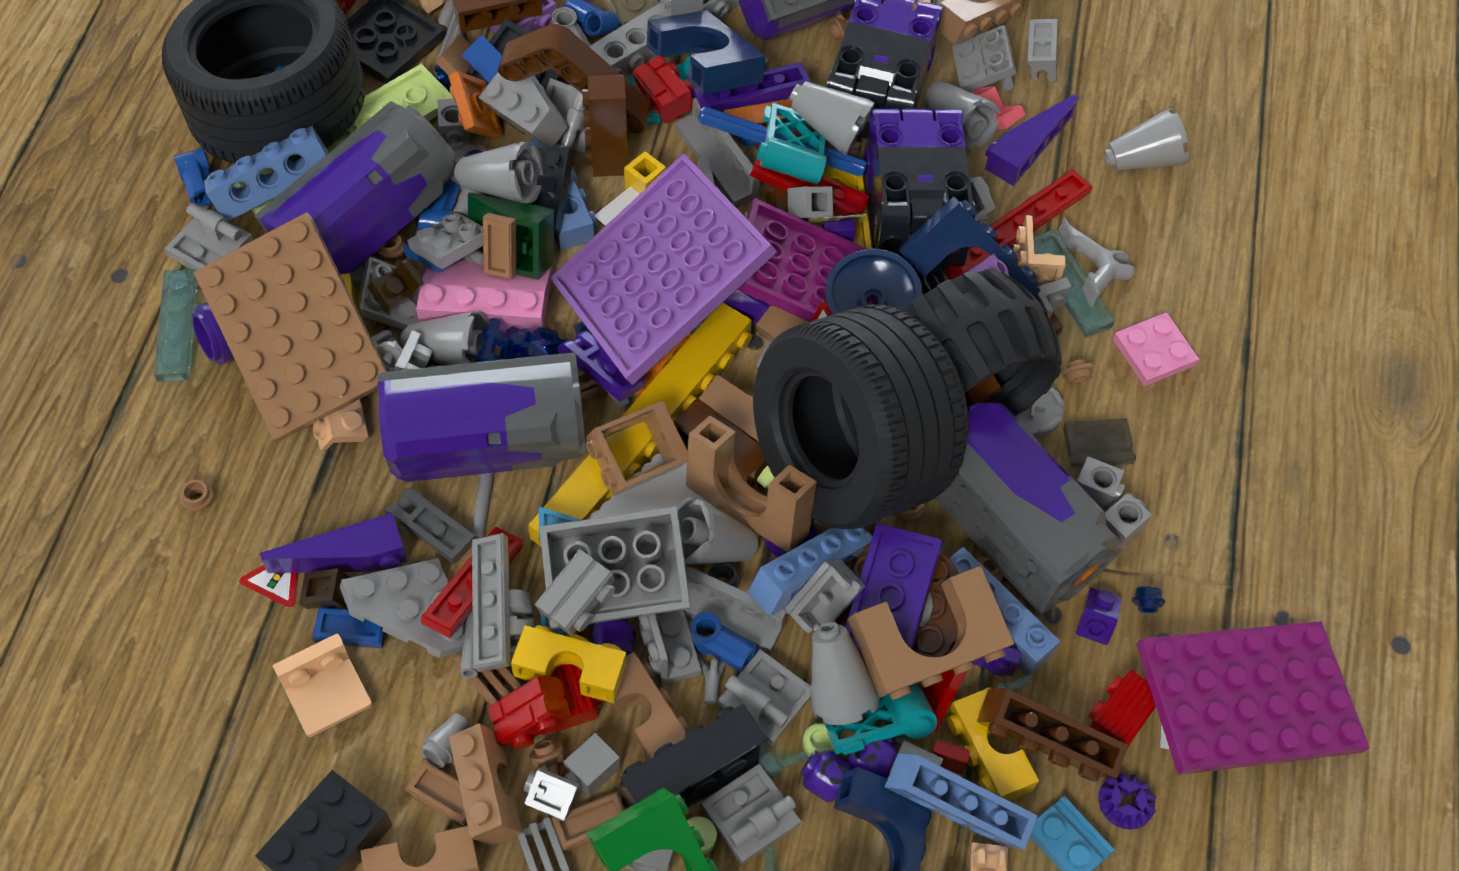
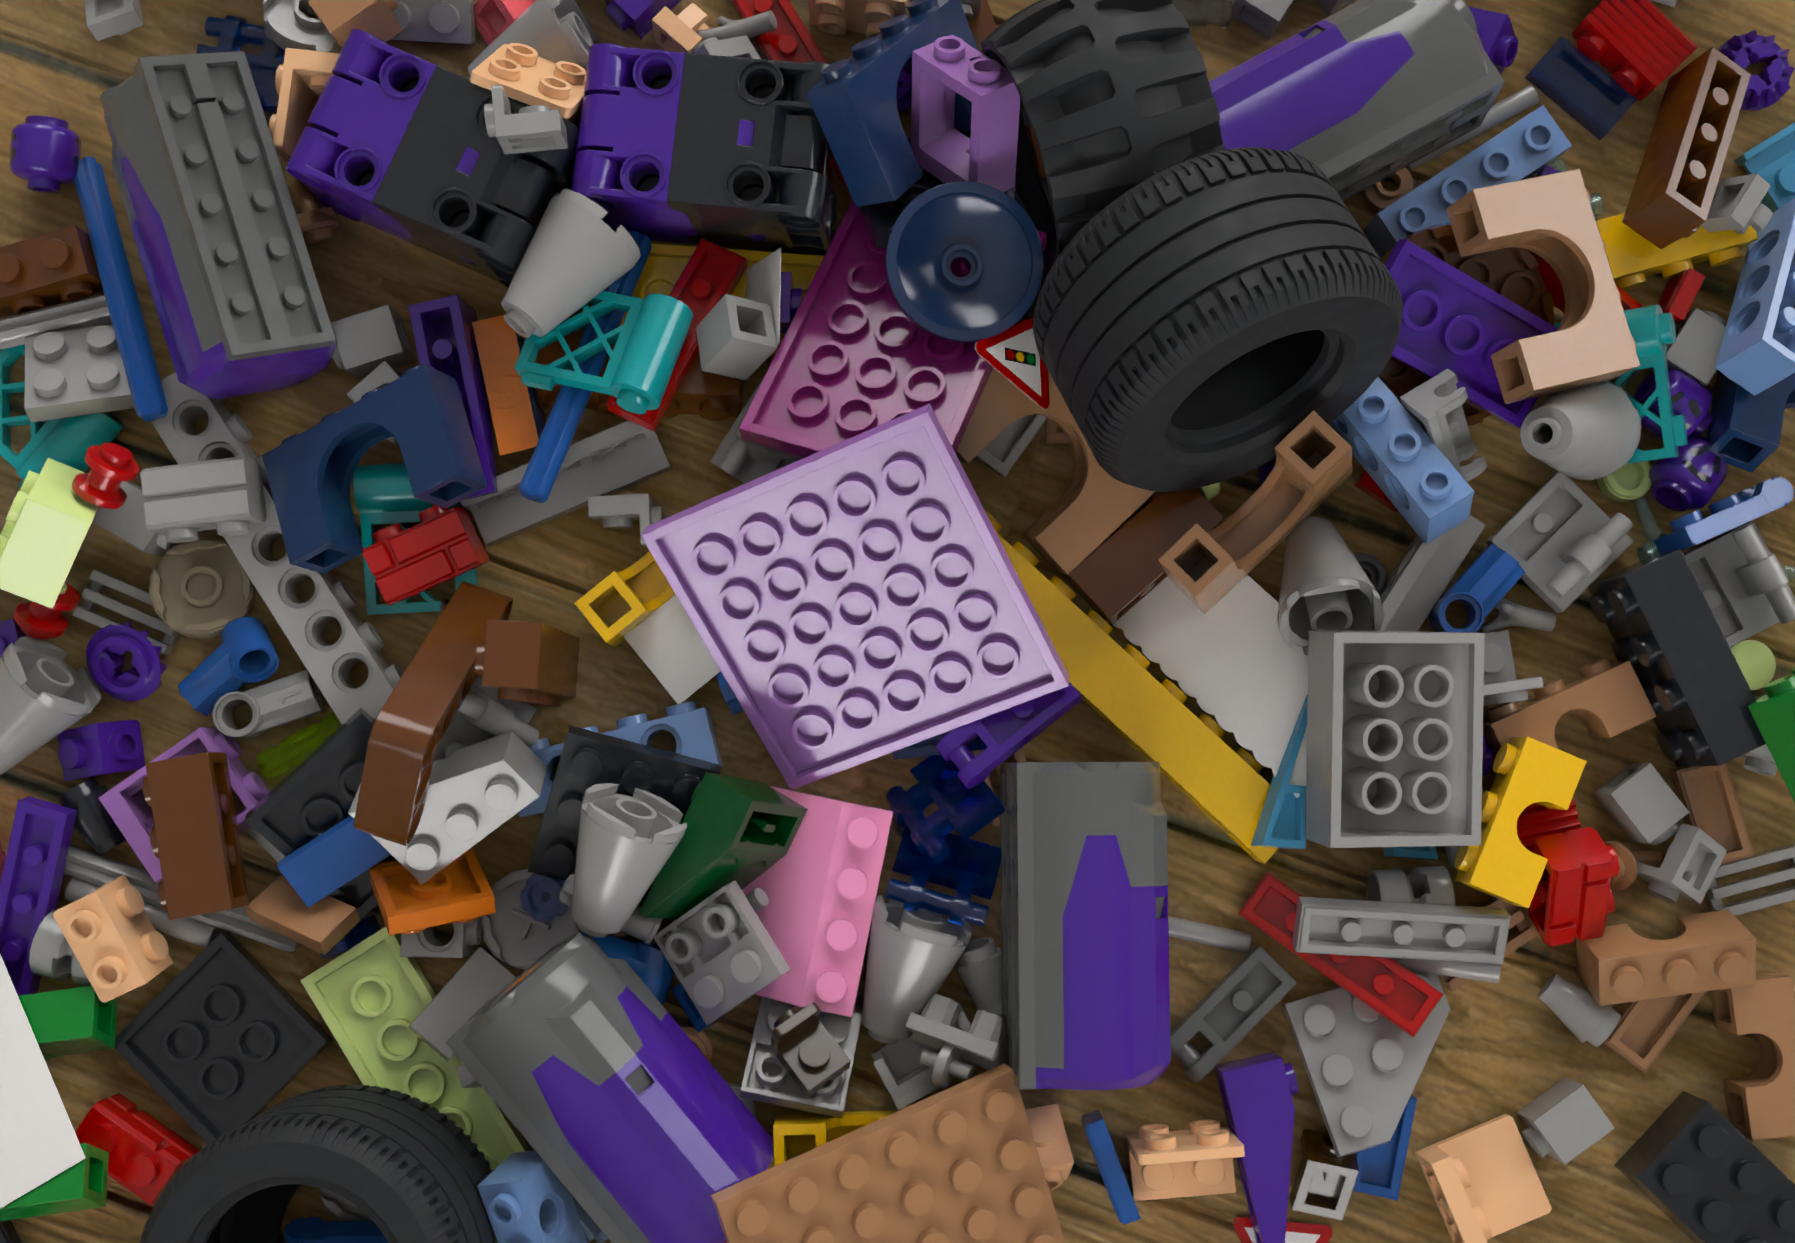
camera: 75 degrees left, 25 degrees up
medium nougat tile [483,213,516,279] -> none
light grey brick [534,549,616,636] -> none
medium nougat window [585,400,688,496] -> none
none -> light grey brick [331,305,415,380]
none -> light nougat bracket [470,43,586,127]
none -> light grey bracket [484,85,568,154]
none -> light nougat tile [652,3,709,53]
none -> light grey bar [697,10,777,40]
none -> blue tile [1081,1110,1141,1225]
none -> light nougat bracket [1126,1120,1245,1201]
none -> light grey bar [1406,86,1539,171]
none -> light grey brick [1517,1077,1615,1165]
none -> clear blue tile [1525,36,1637,140]
none -> hinge [1654,476,1795,555]
none -> light grey tile [1701,173,1773,234]

